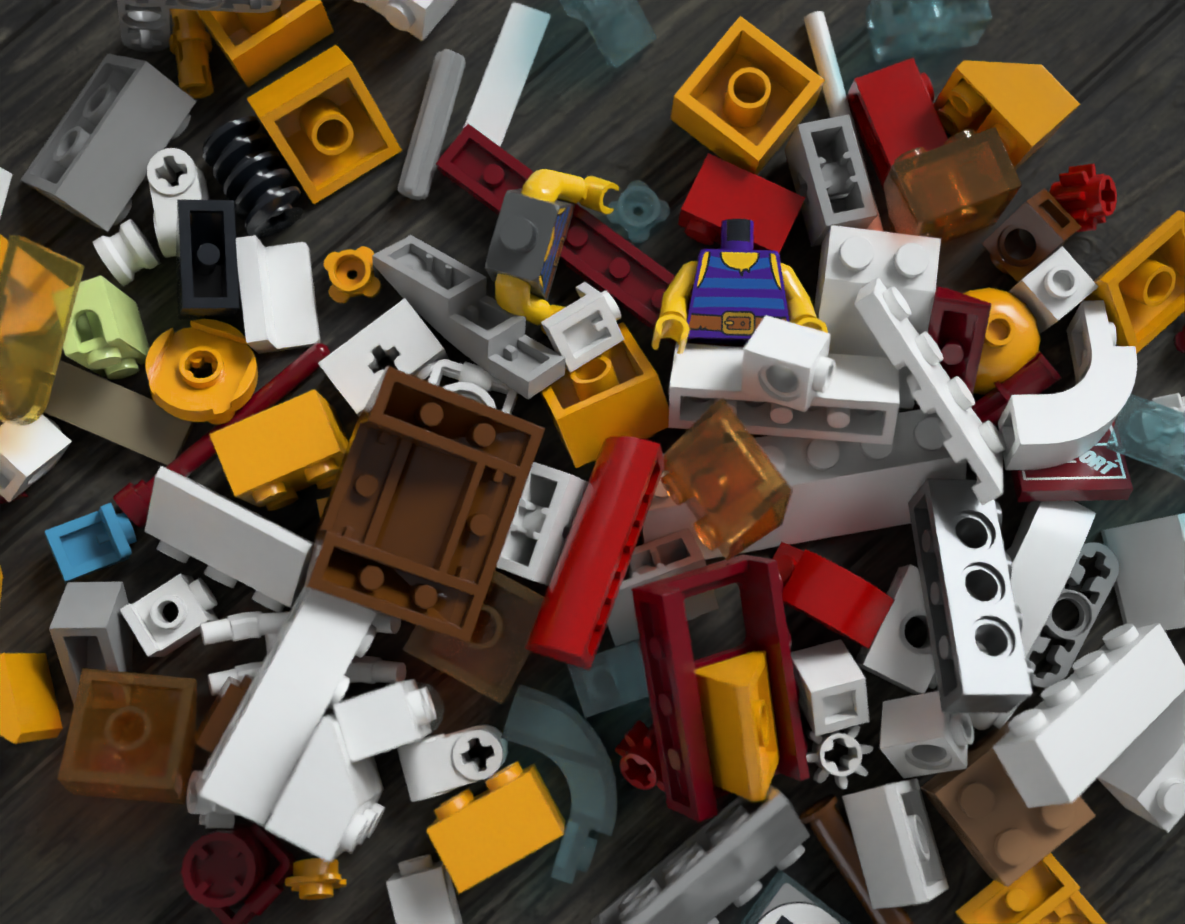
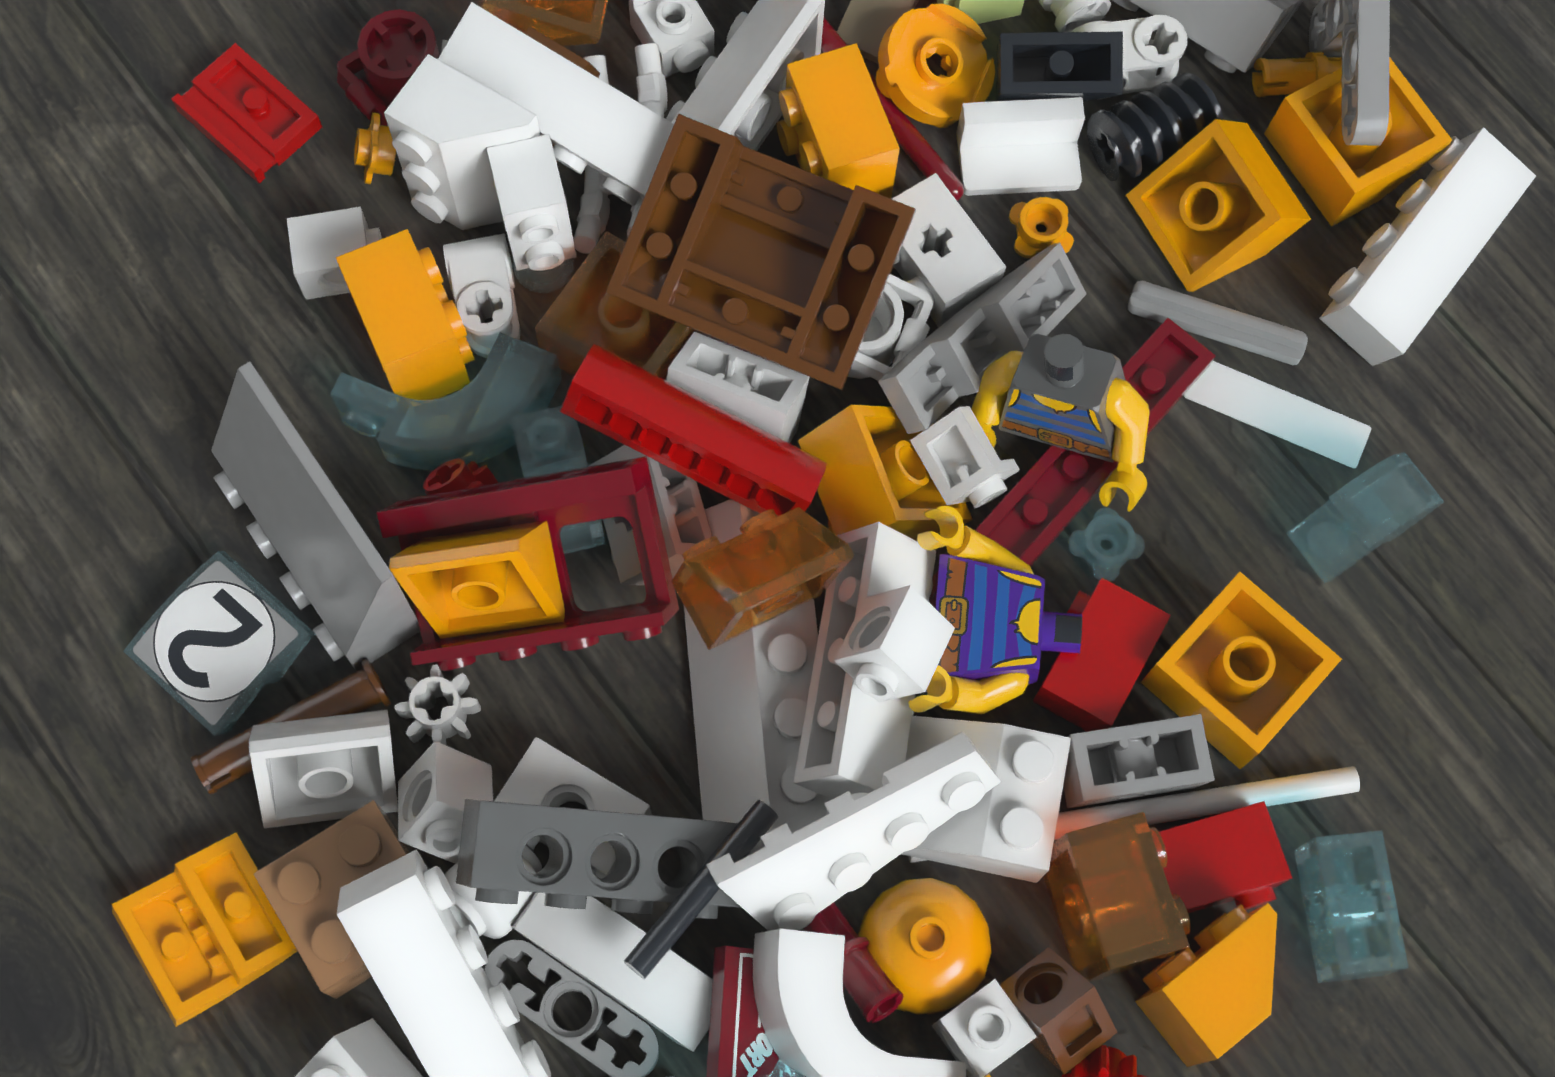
camera: 90 degrees right, 10 degrees down
red brick [772,542,895,649] -> none
white brick [791,639,869,736] -> none
dark red slope [928,287,992,396] -> none
none -> black bar [624,800,779,979]

